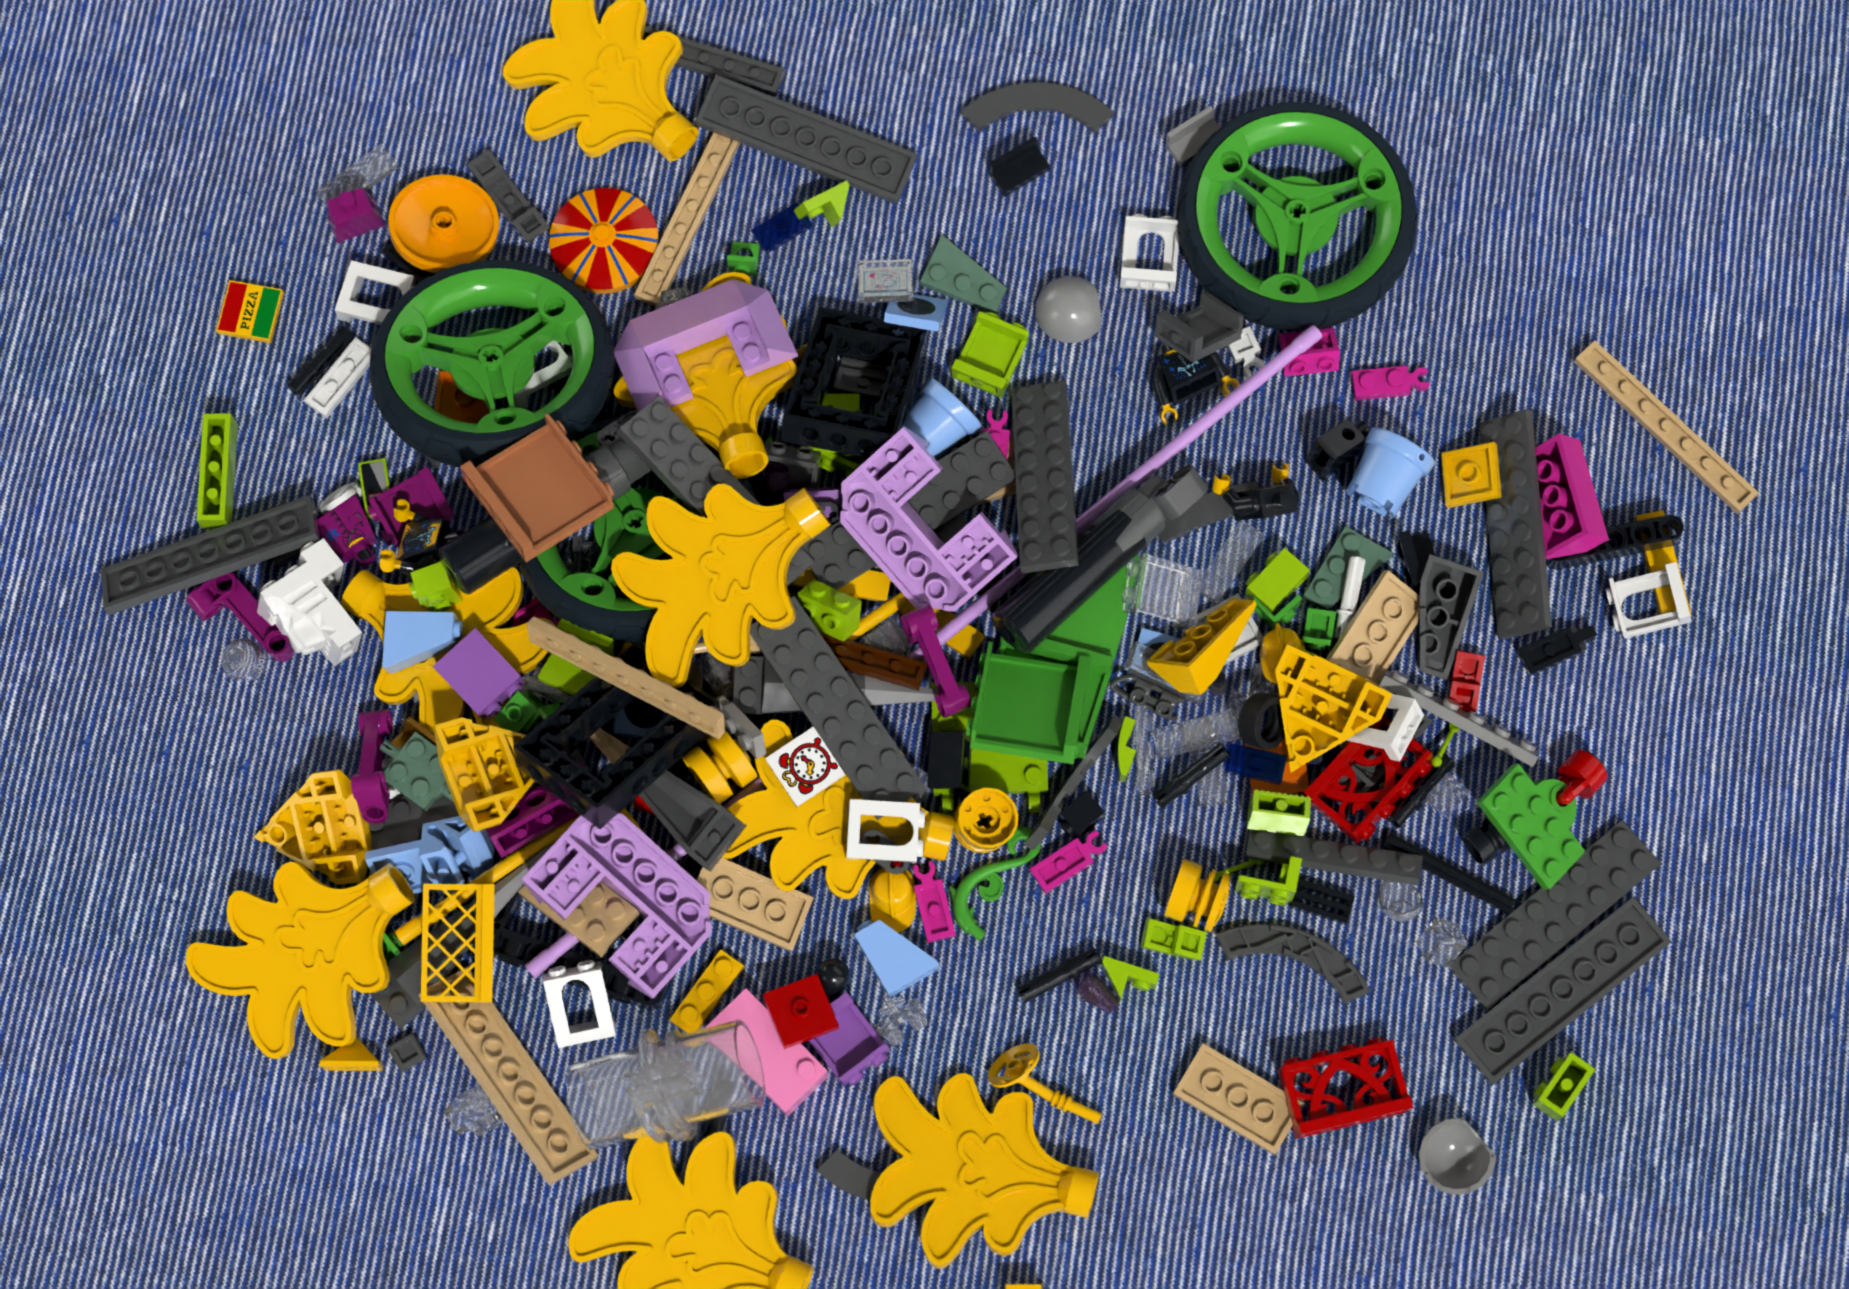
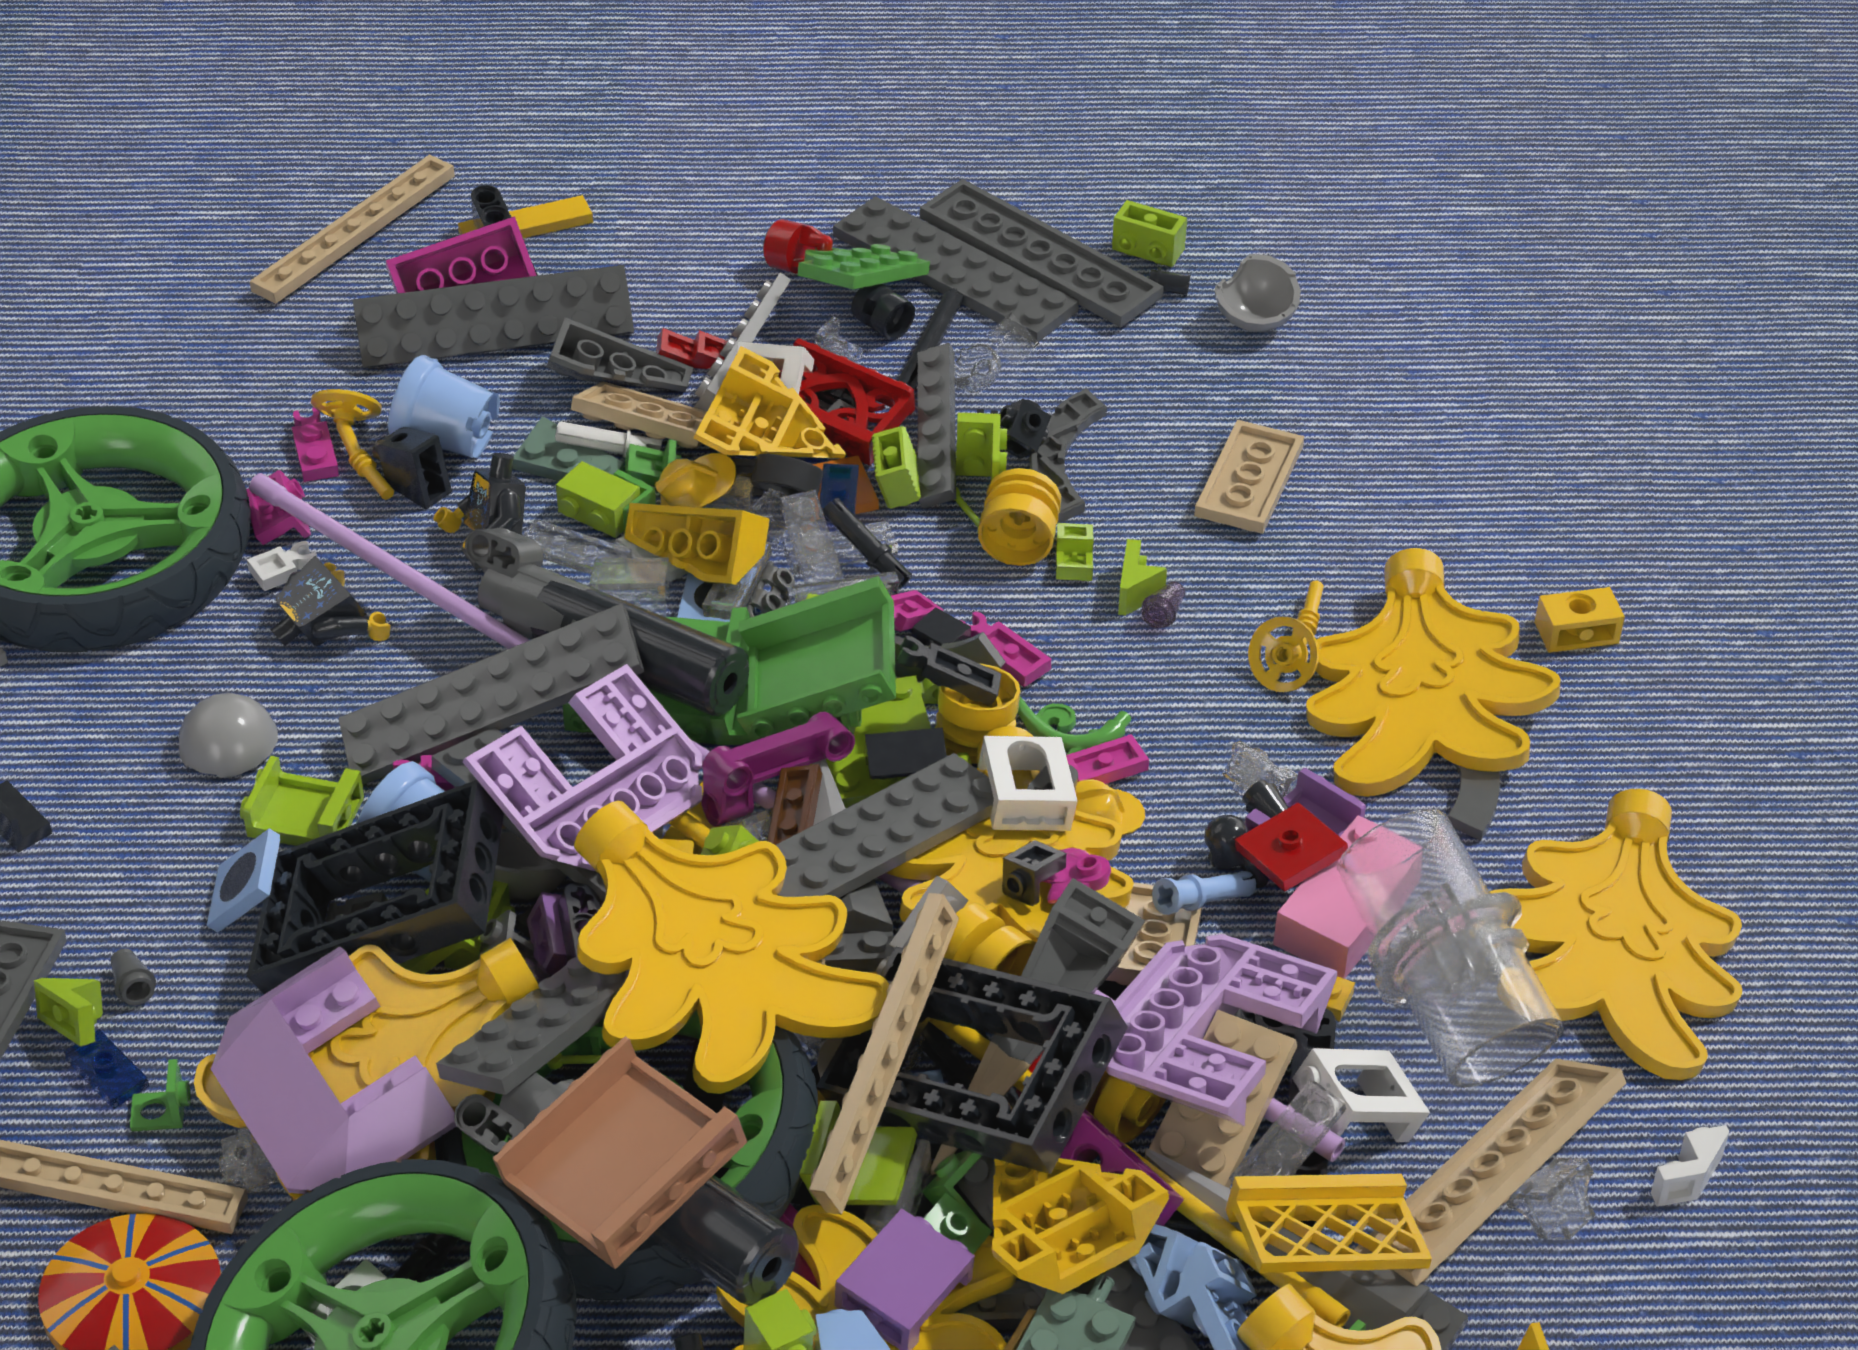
camera: 105 degrees left, 30 degrees down
dark grey tile [387,1032,428,1074] -> none
white tile [765,726,846,807] -> none
light blue slope [854,920,940,998] -> none
clear tile [858,259,914,303] -> none
sand green wing [920,235,1007,314] -> none
black pin [1016,947,1102,1004] -> none
white panel [1120,214,1179,292] -> none
dark grey panel [1155,291,1244,363] -> none
red fence [1277,1037,1414,1139] -> none
black panel [1395,530,1435,592] -> none
yellow tile [1441,442,1502,508] -> none
black hinge [1517,625,1597,677] -> none
white panel [1606,562,1692,639] -> none
none -> dark grey cone [110,949,156,1005]
none -> yellow dish [311,389,394,500]
none -> dark pink plate [891,590,943,631]
none -> black plate [897,636,1001,706]
none -> black brick [999,399,1051,459]
none -> black bracket [1002,840,1067,906]
none -> dark pink plate [1043,848,1111,904]
none -> black pin [1149,267,1191,296]
none -> light blue pin [1152,871,1256,915]
none -> clear plate [1229,1078,1347,1184]
none -> black cone [1242,779,1289,818]
none -> white slope [1651,1125,1729,1207]

